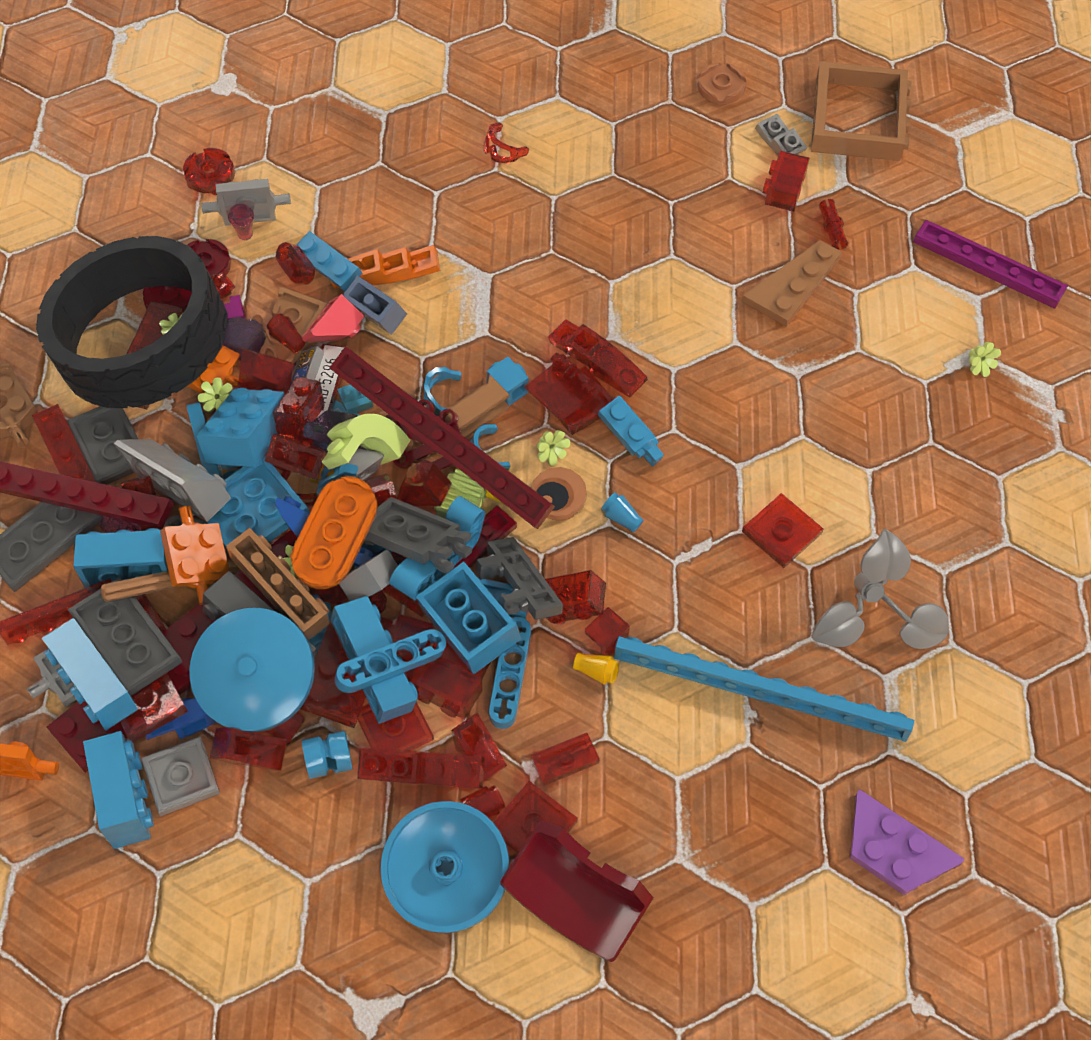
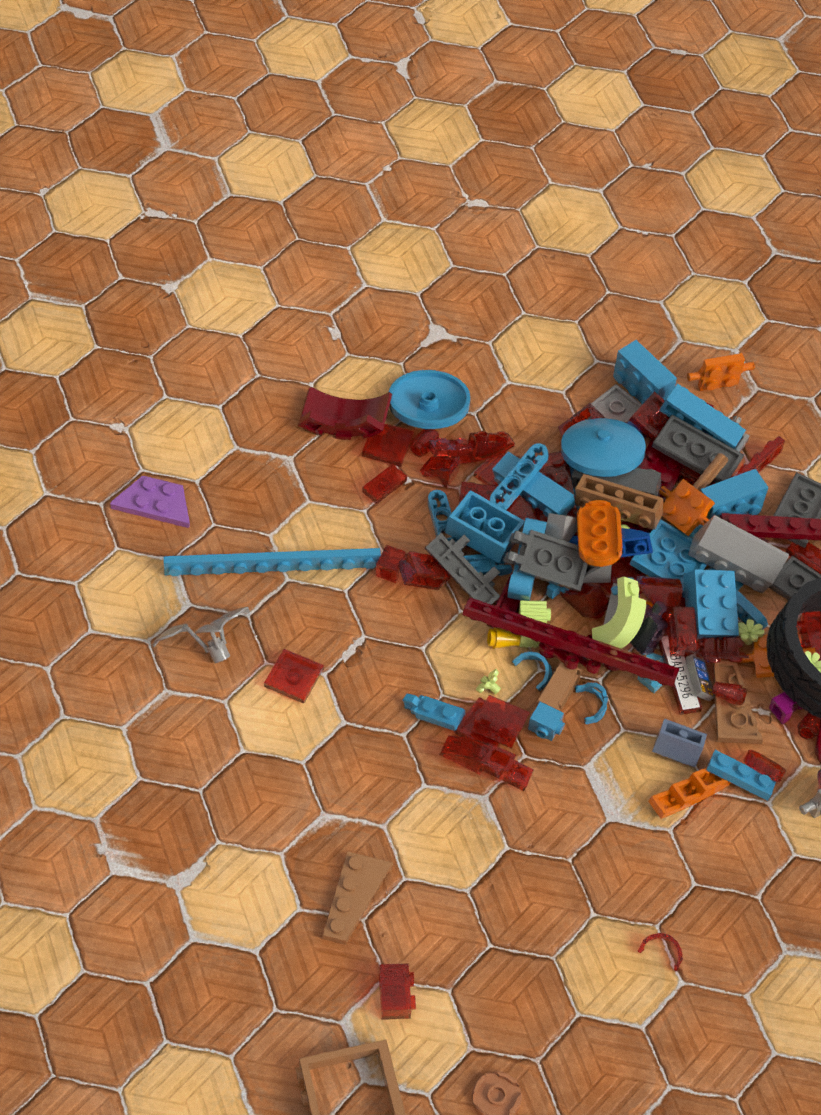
camera: 155 degrees right, 5 degrees down
slope [223,317,266,365] -> none
coral slope [301,294,365,342] -> none
dark azure wheel [302,731,353,779] -> none
clear red slope [397,462,452,506] -> none
tile [531,467,587,521] -> none
yellow cone [573,653,620,685] -> none
dark azure cone [601,492,644,533] -> none
light grey slope [755,114,807,160] -> none
clear red pin [819,199,849,250] -> none
magenta tile [913,220,1068,309] -> none
yellowish green plant [969,342,1001,377] -> none

